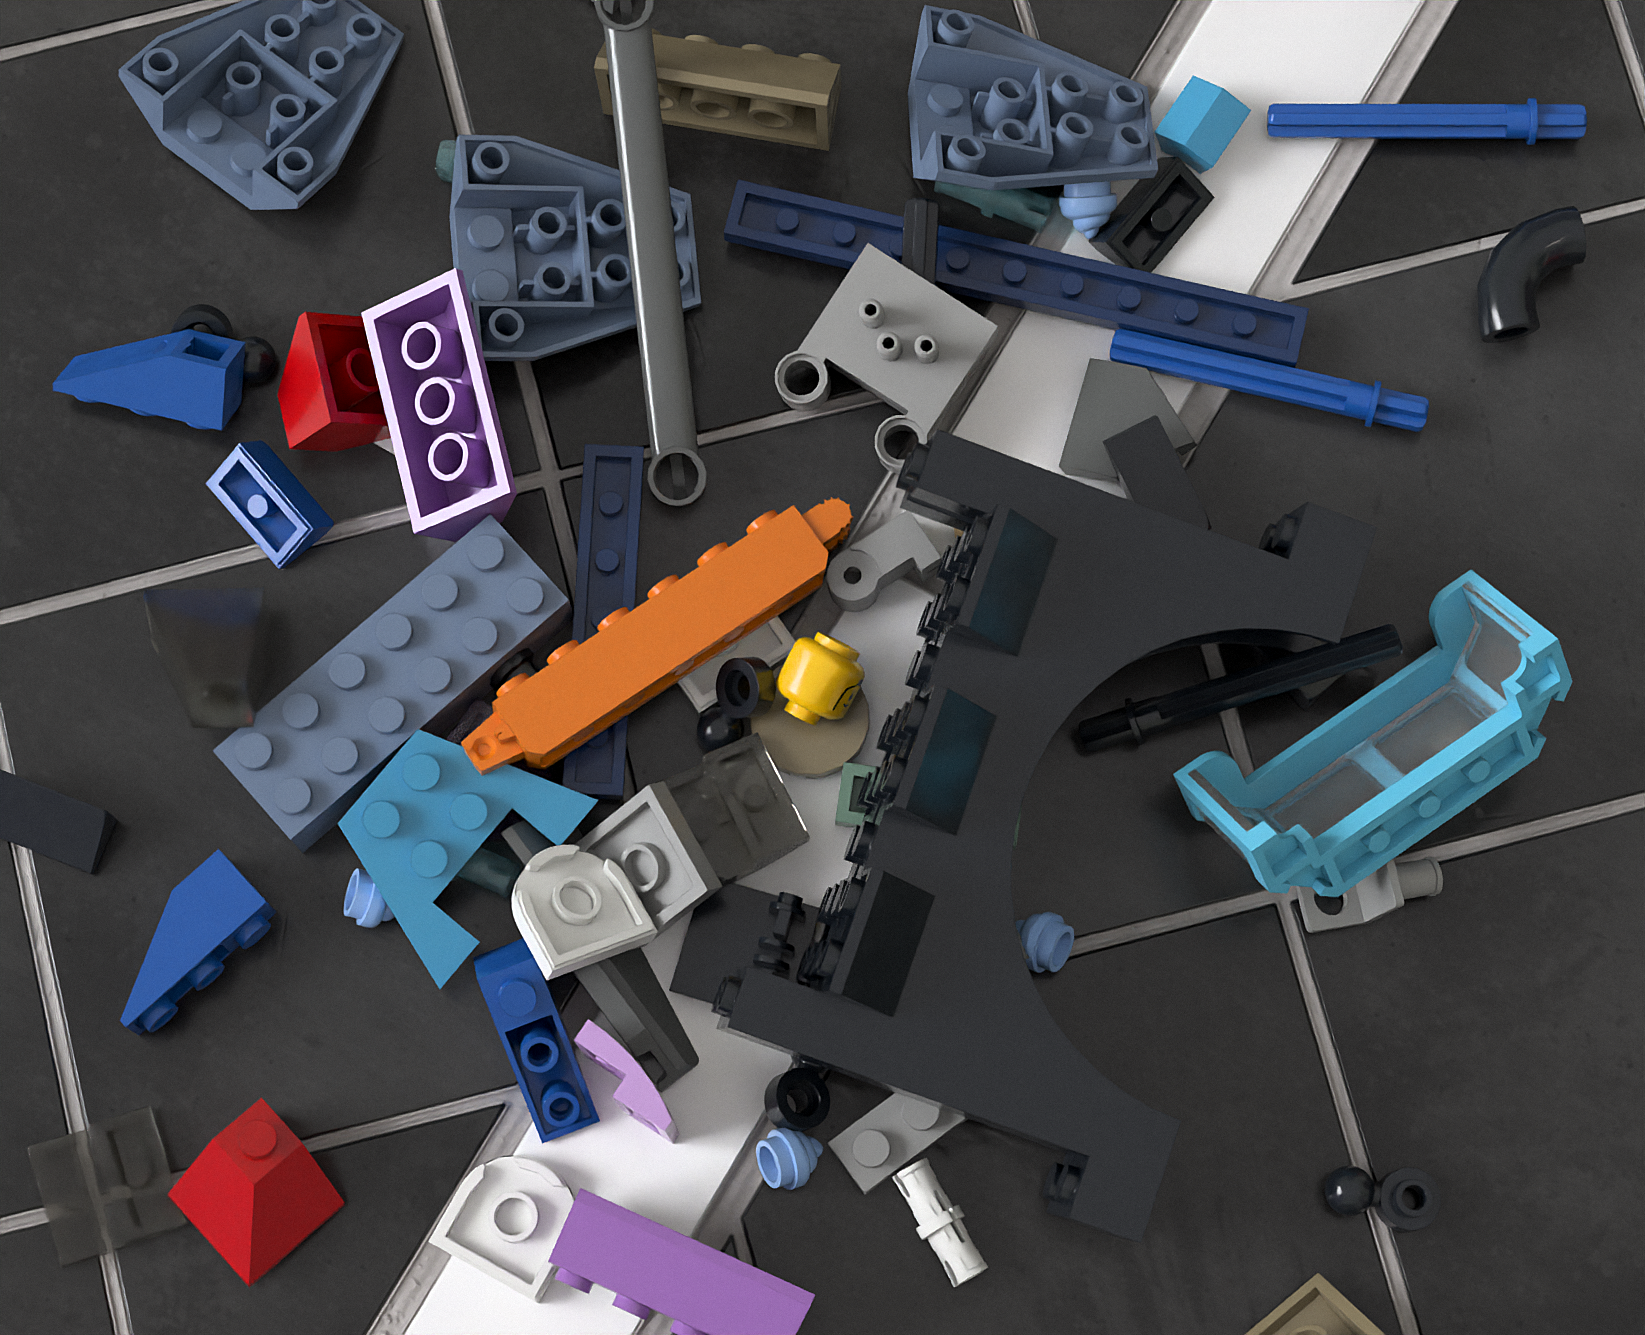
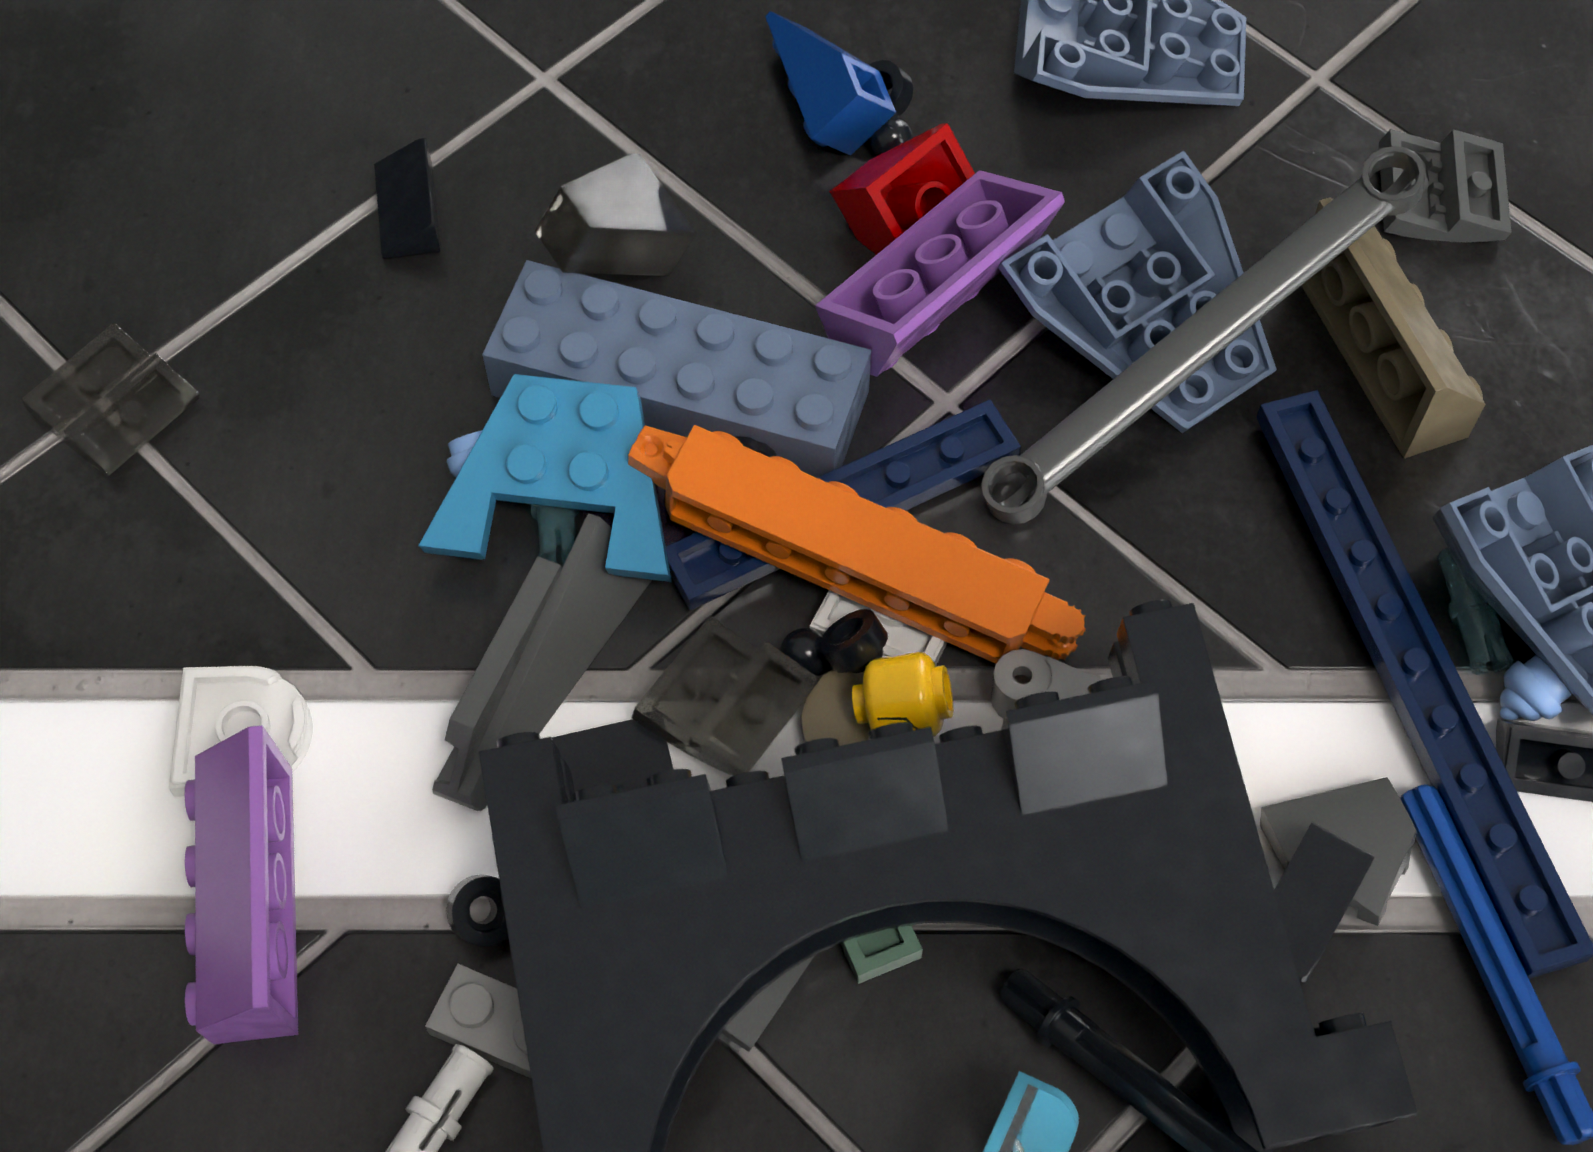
camera: 55 degrees right, 15 degrees down
blue slope [120,849,277,1035] -> none
red slope [168,1097,345,1288] -> none
blue slope [206,440,334,569] -> none
blue slope [473,938,600,1144] -> none
white tile [512,845,658,980] -> none
light grey plate [574,781,723,951] -> none
lavender slope [574,1019,680,1144] -> none
light blue plate [756,1128,823,1190] -> none
light grey piece [775,198,998,475] -> none
light blue plate [1015,912,1074,973] -> none

